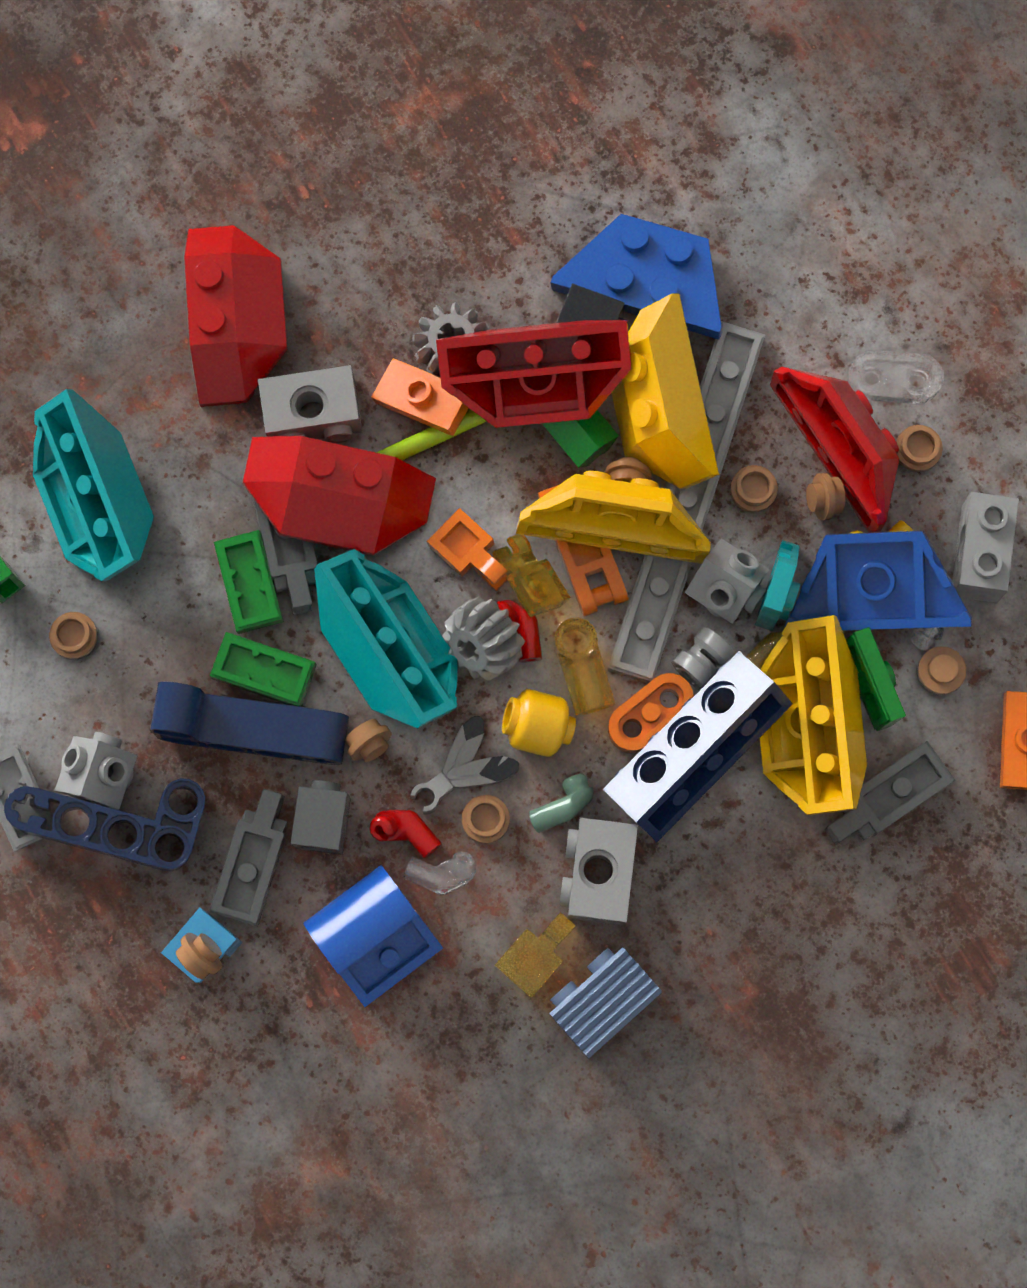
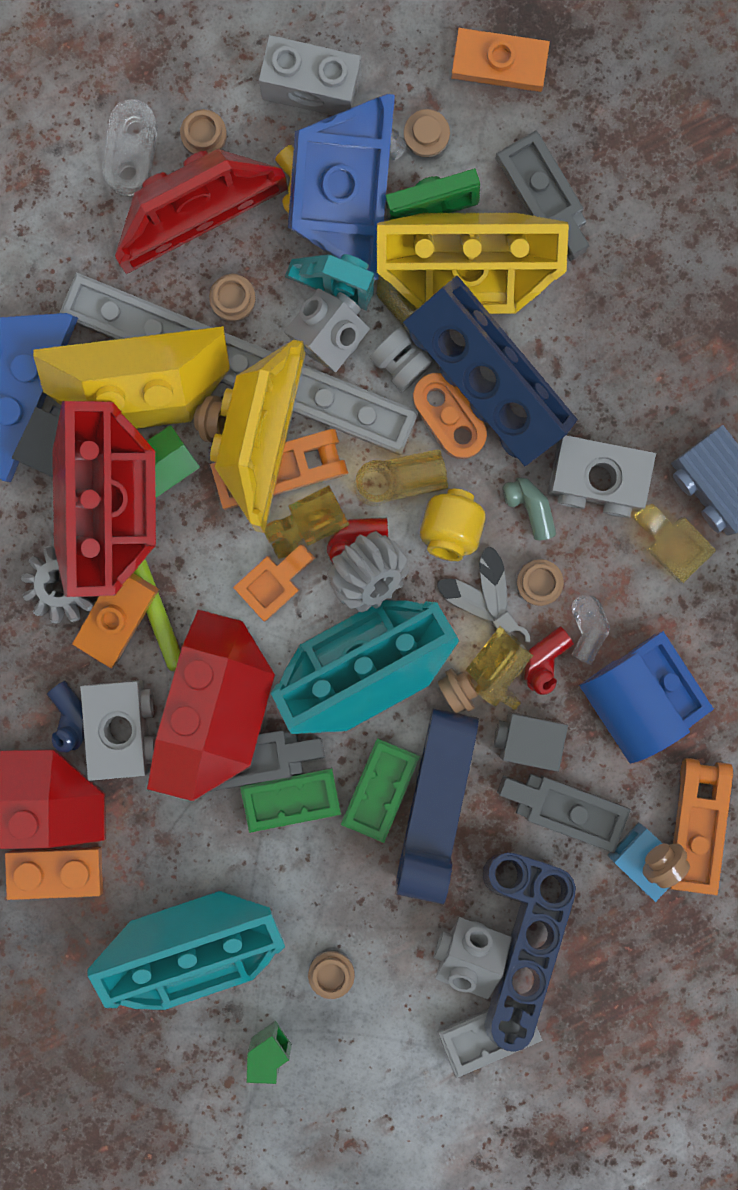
camera: 95 degrees left, 10 degrees up
medium nougat plate [806,473,845,520] -> none
none -> orange plate [5,847,103,900]
none -> dark blue arm [46,681,85,753]
none -> clear yellow bracket [466,626,533,710]
none -> orange plate [669,758,733,895]

